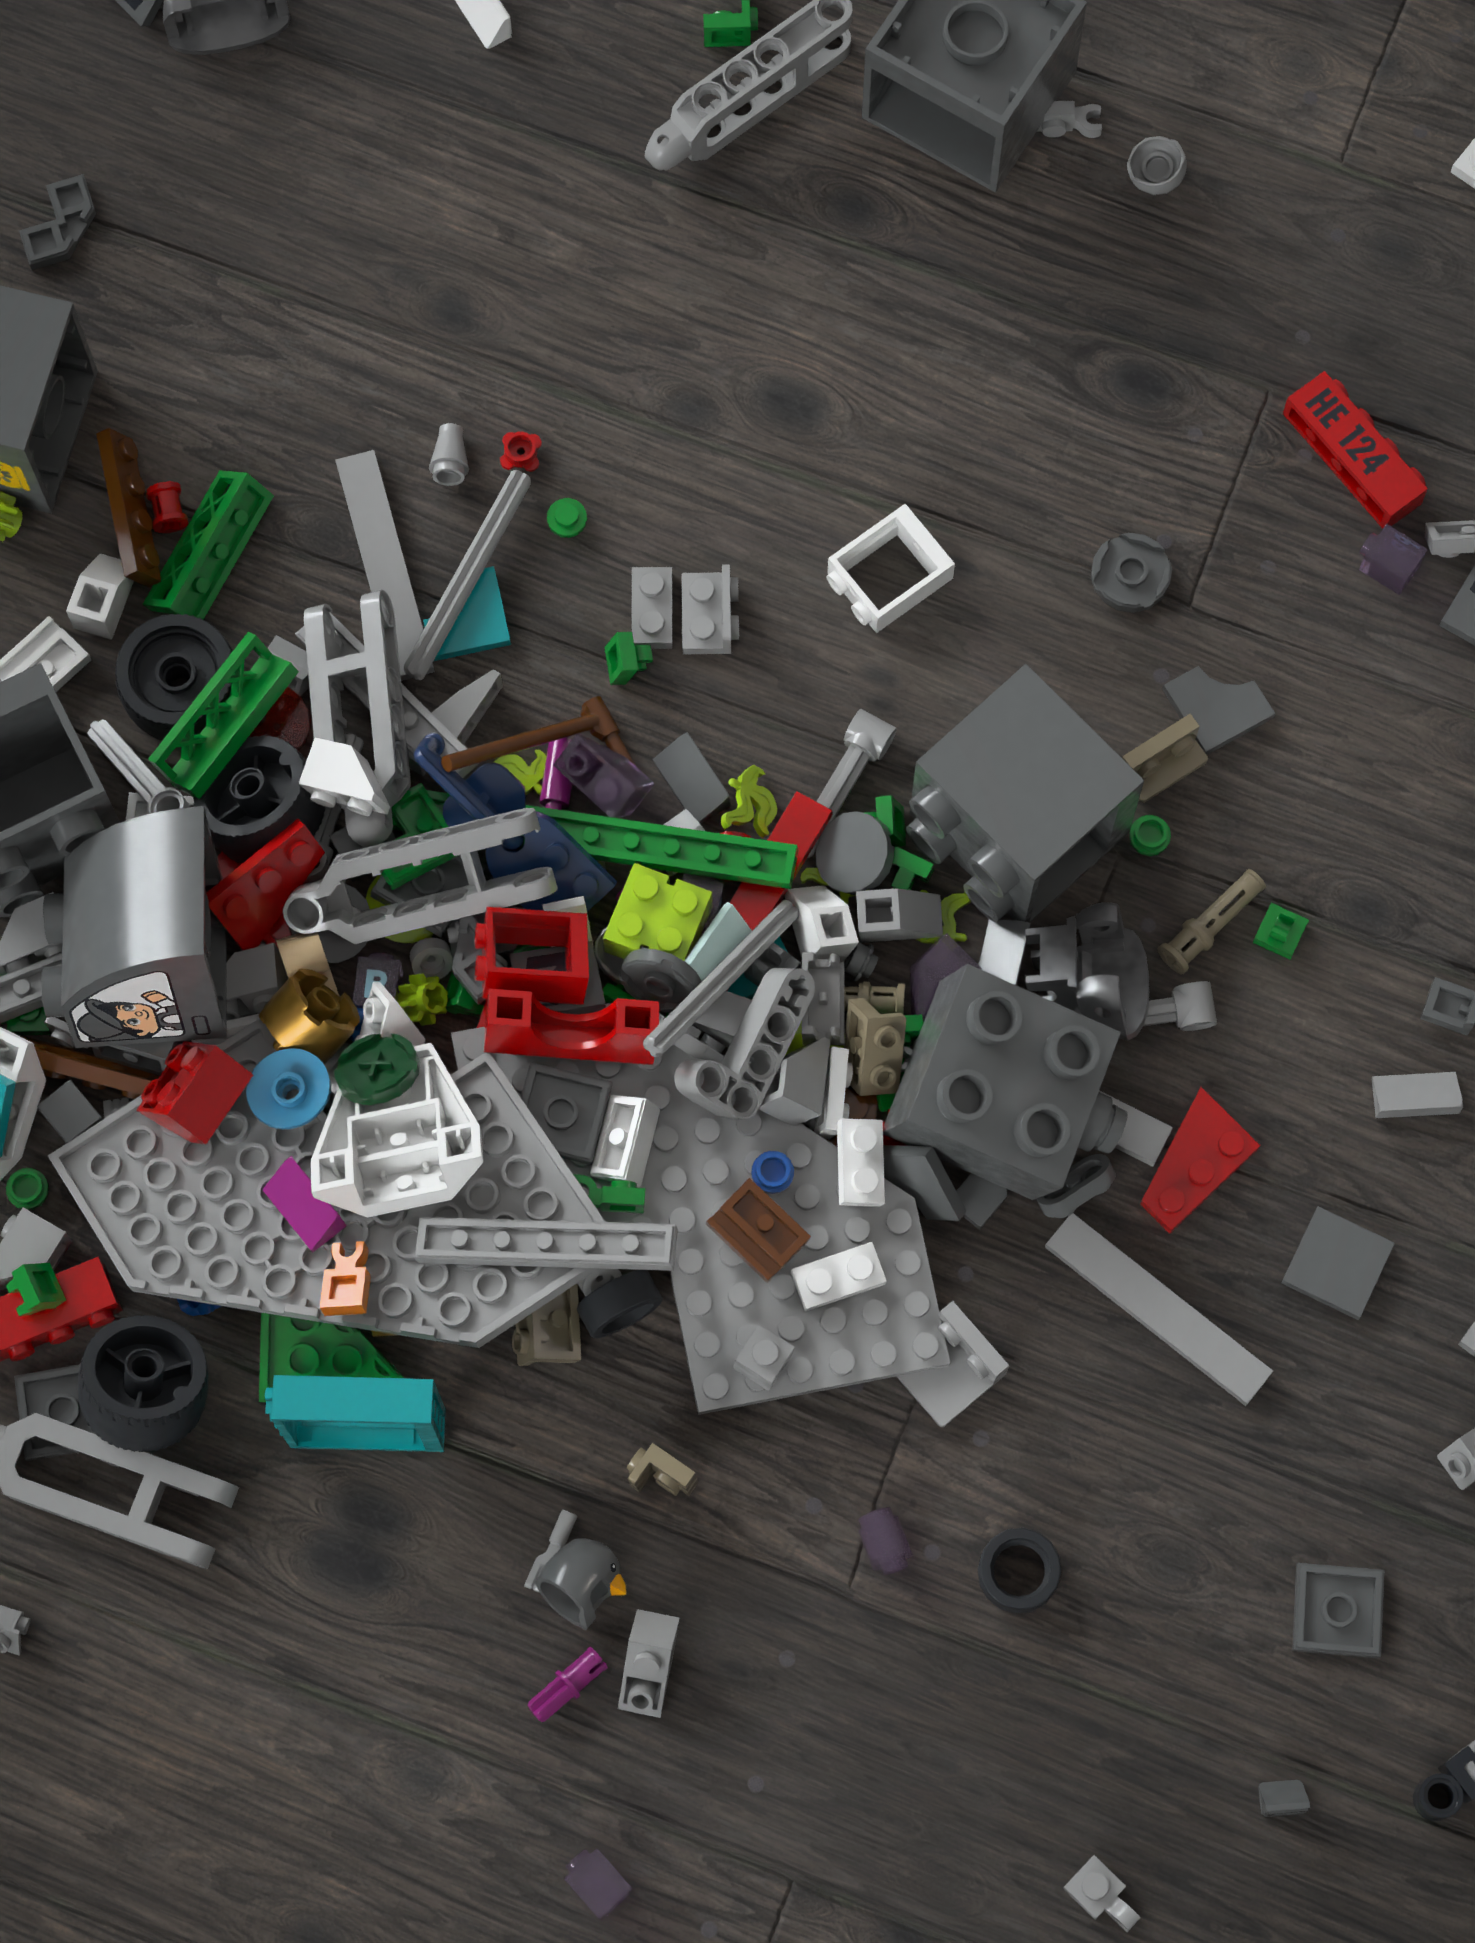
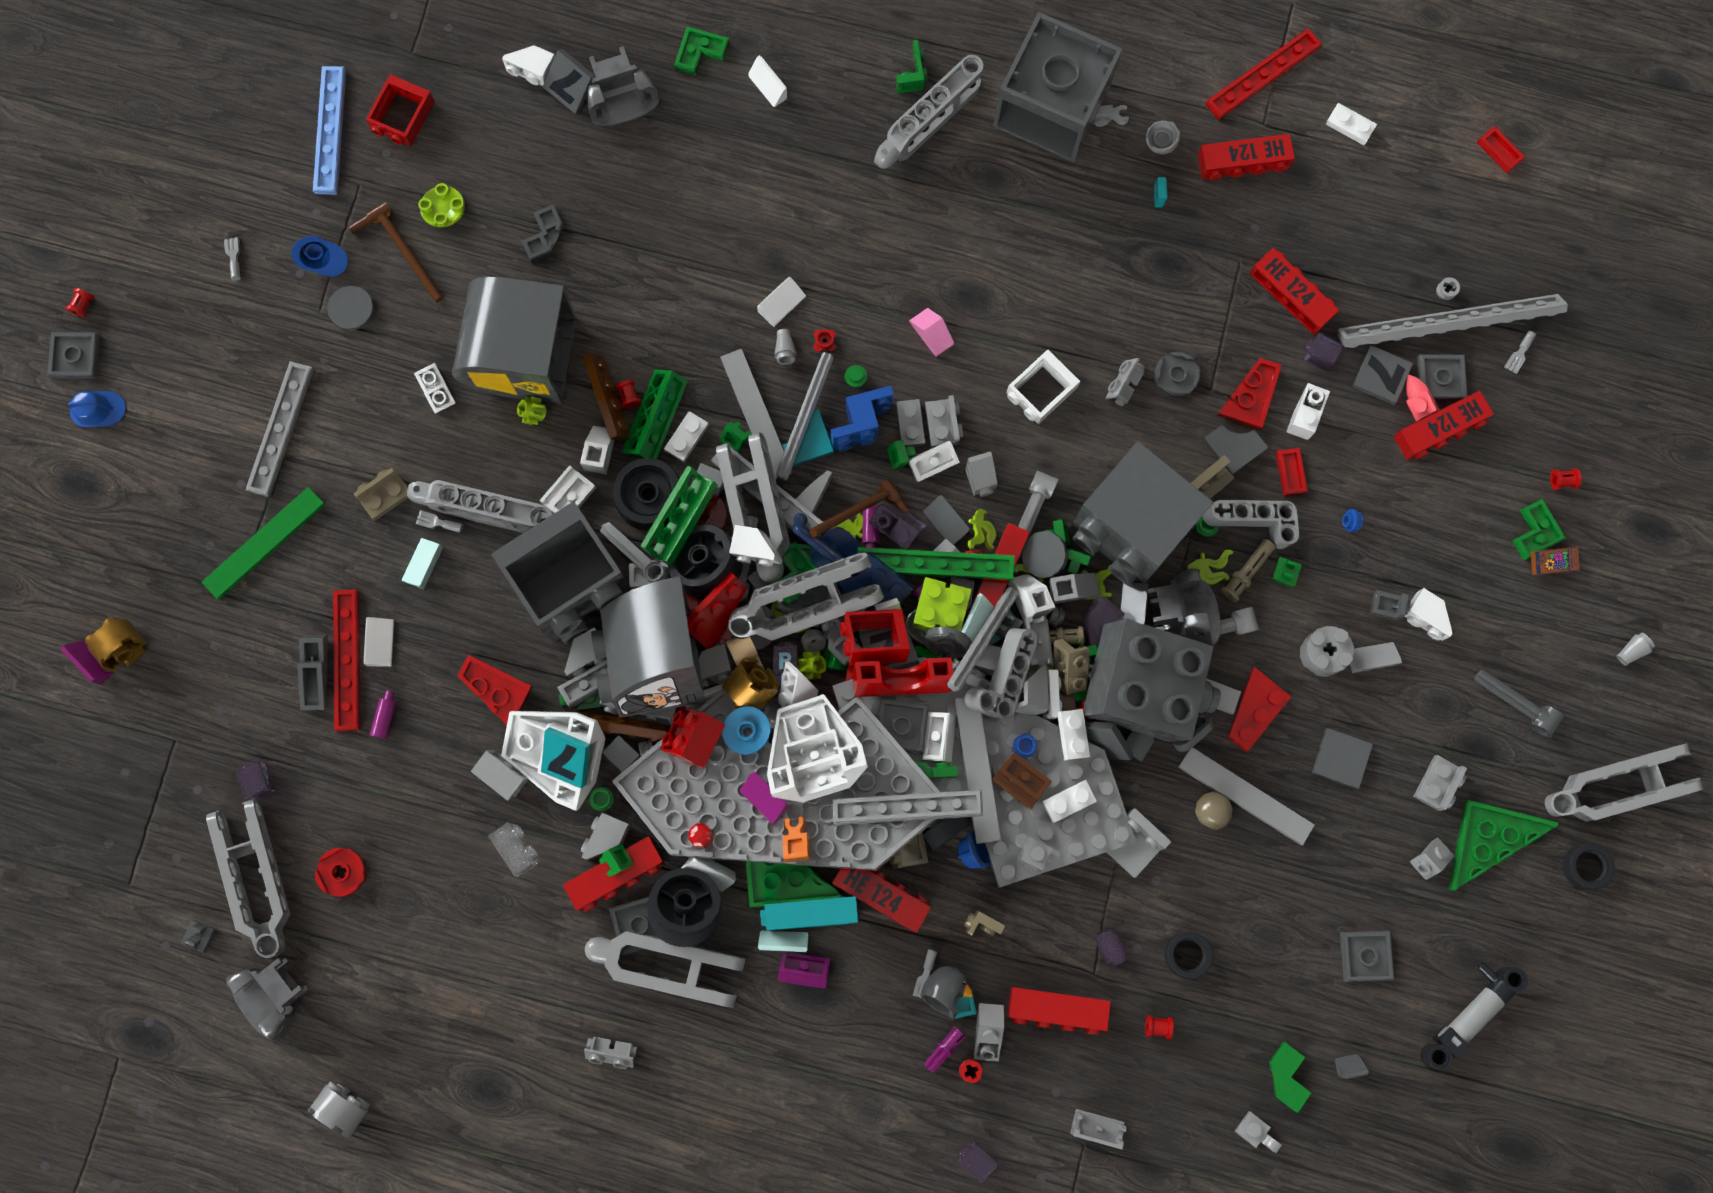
camera: 10 degrees left, 5 degrees up
dark green tile [334,1033,420,1105] -> none
none -> white plate [664,411,709,463]
none -> white slope [682,857,736,892]
none -> red tile [688,823,714,848]
none -> green tile [719,421,752,453]
none -> white slope [757,276,806,327]
none -> light aqua slope [758,930,808,952]
none -> magenta slope [778,951,830,988]
none -> blue bracket [831,386,894,452]
none -> red brick [832,868,931,933]
none -> bright pink slope [909,308,954,357]
none -> white plate [909,441,960,482]
none -> light grey tile [954,697,1001,844]
none -> teal tile [955,989,977,1019]
none -> blue piece [957,830,991,869]
none -> red bush [959,1059,983,1083]
none -> light grey slope [965,451,998,497]
none -> red brick [1007,987,1111,1035]
none -> light grey hinge [1070,1109,1126,1149]
none -> light grey hinge [1105,358,1145,406]
none -> red bush [1145,1015,1174,1039]
none -> teal tile [1154,177,1167,207]
none -> lime piece [1187,550,1233,585]
none -> dark tan hair [1195,792,1233,830]
none -> red brick [1197,134,1295,180]
none -> light grey beam [1202,500,1299,549]
none -> red tile [1205,28,1322,121]
none -> red wing [1217,358,1282,430]
none -> green tile [1269,1042,1311,1113]
none -> red tile [1276,448,1308,497]
none -> white slope [1286,383,1330,440]
none -> light grey brick [1300,626,1354,677]
none -> blue plate [1342,509,1363,532]

